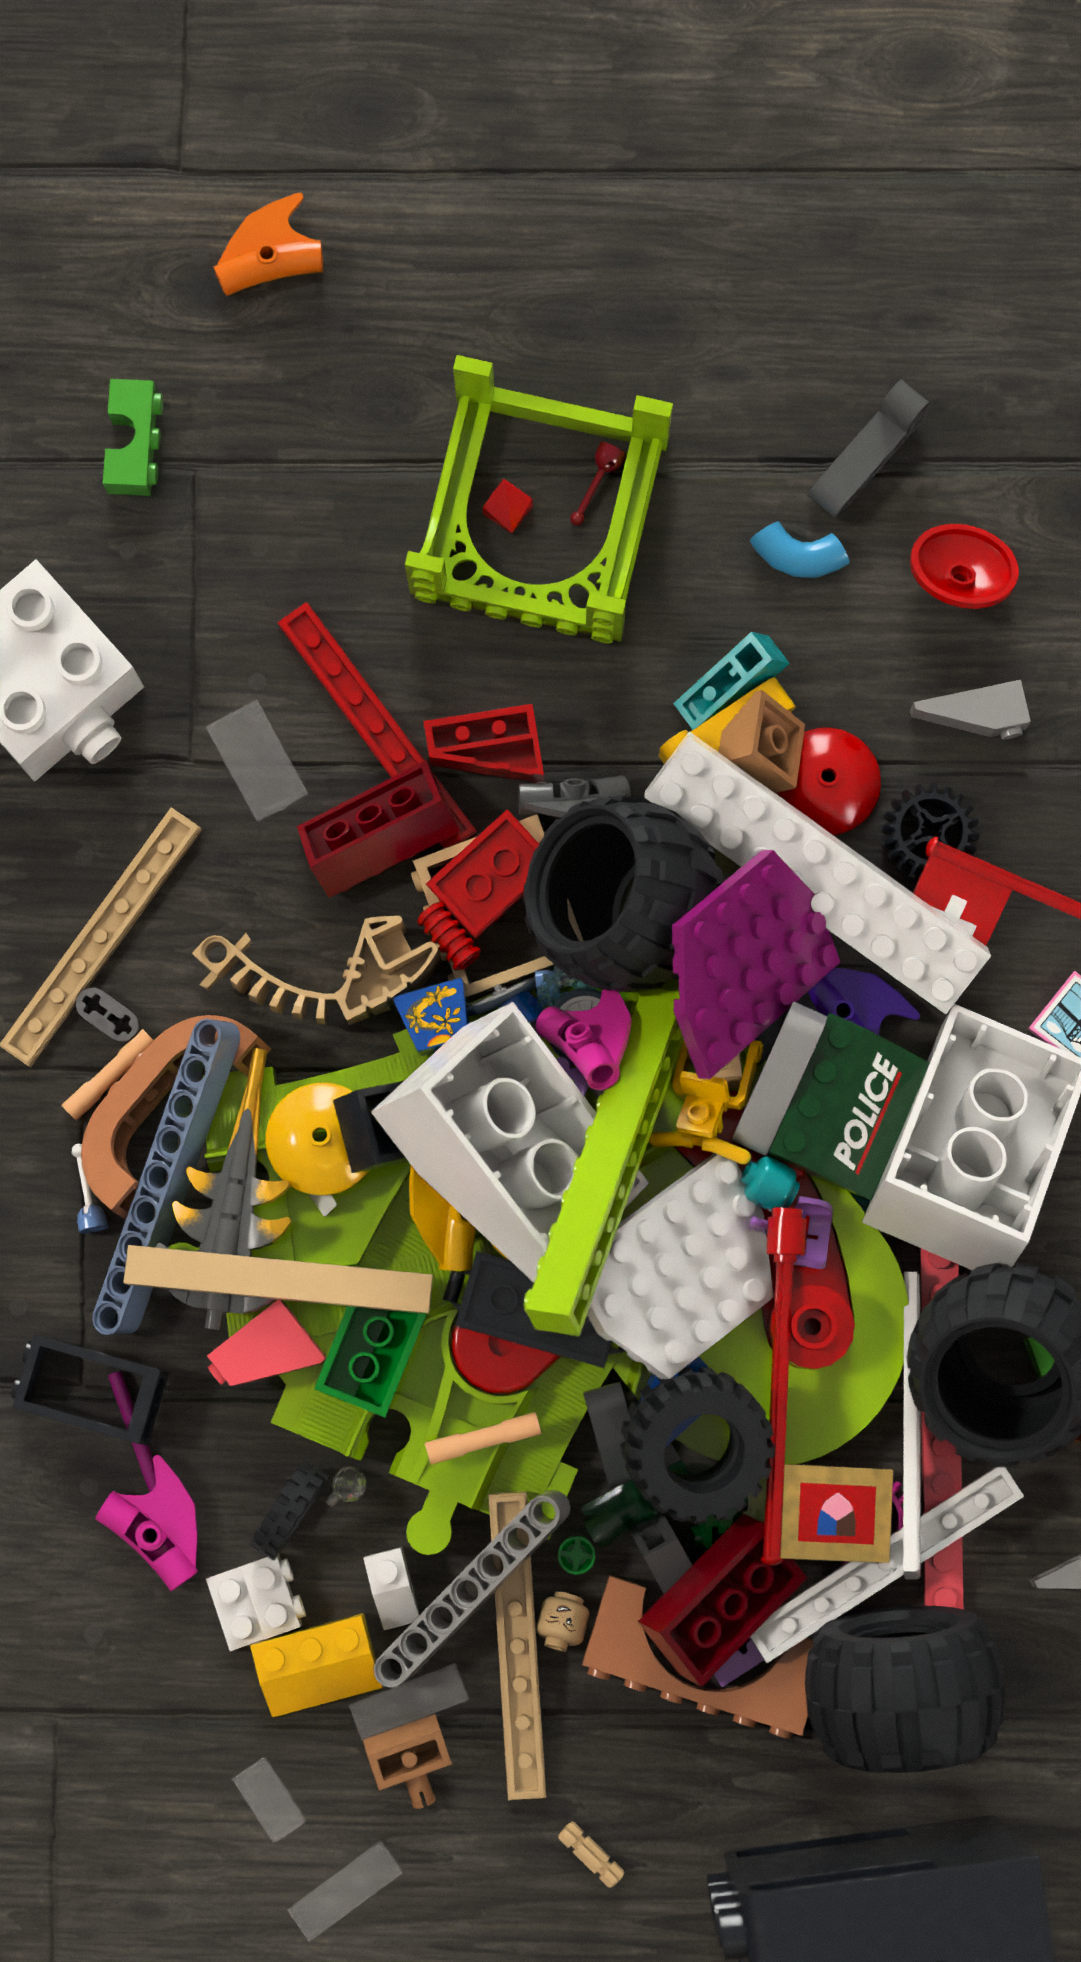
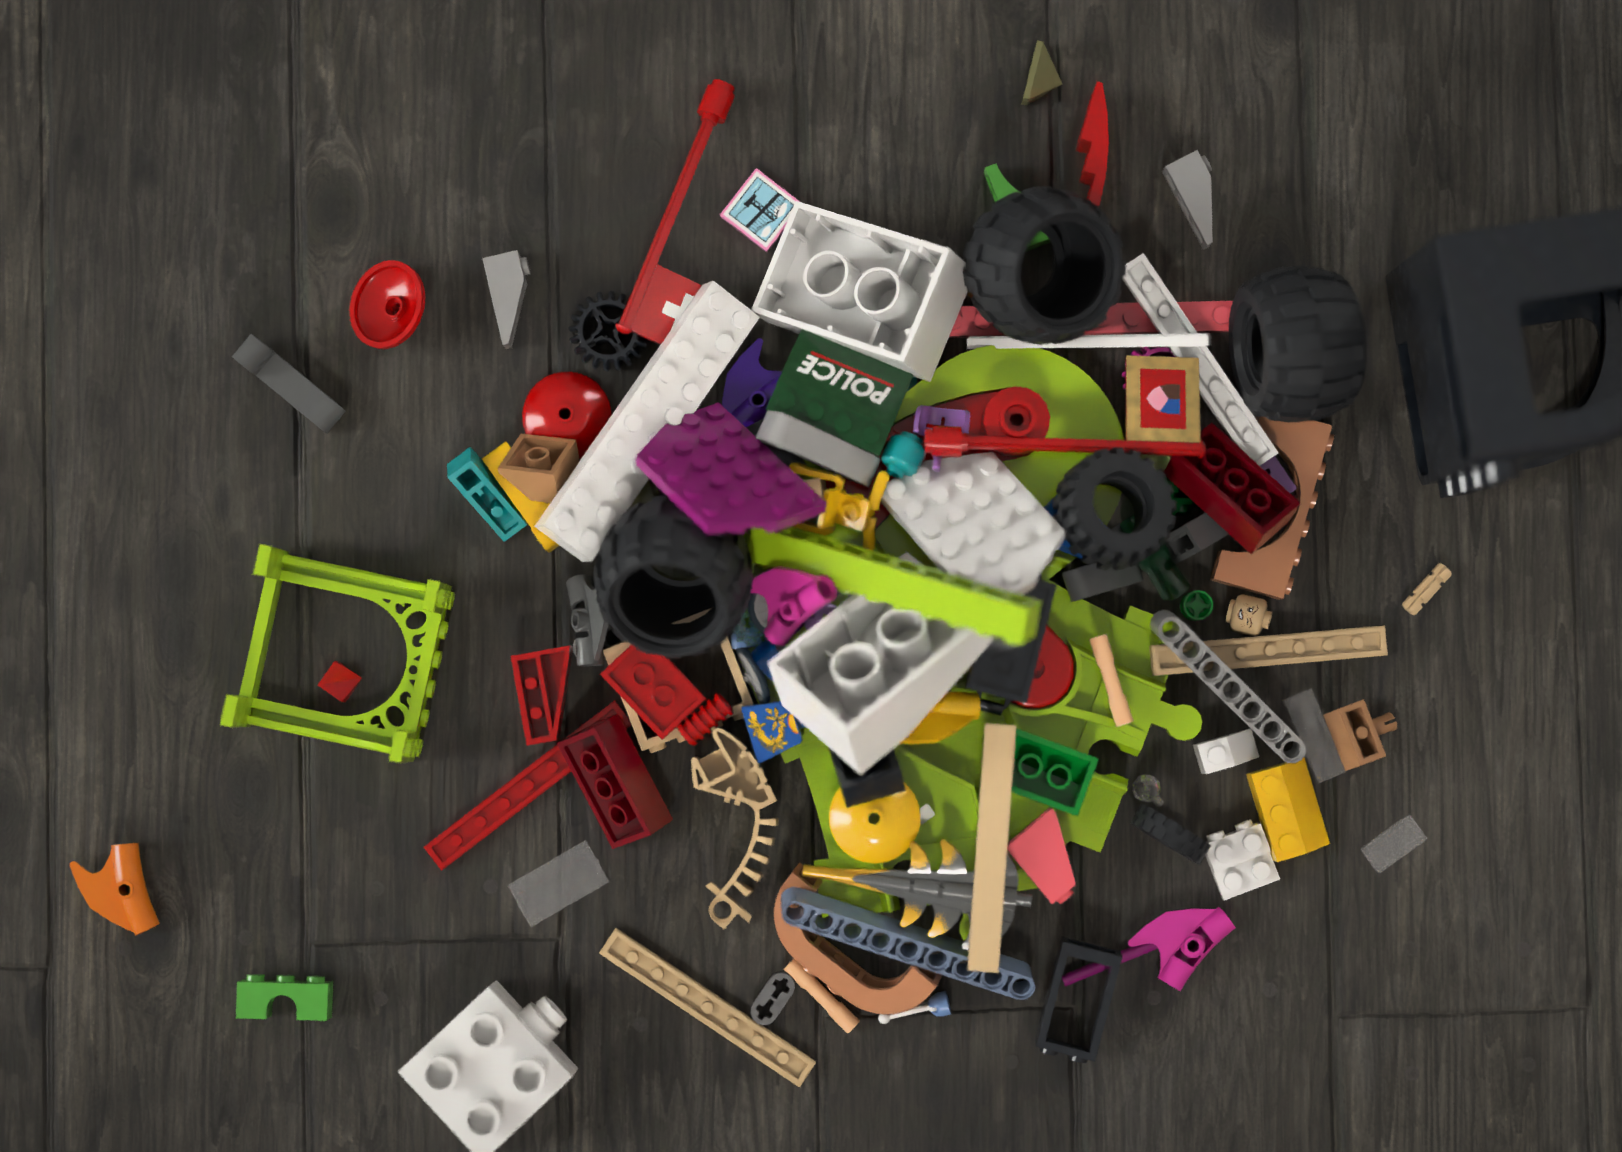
camera: 90 degrees left, 5 degrees up
clear tile [287,1840,403,1942] -> none
dark red hinge [570,441,626,526] -> none
dark azure cylinder [749,521,850,578] -> none

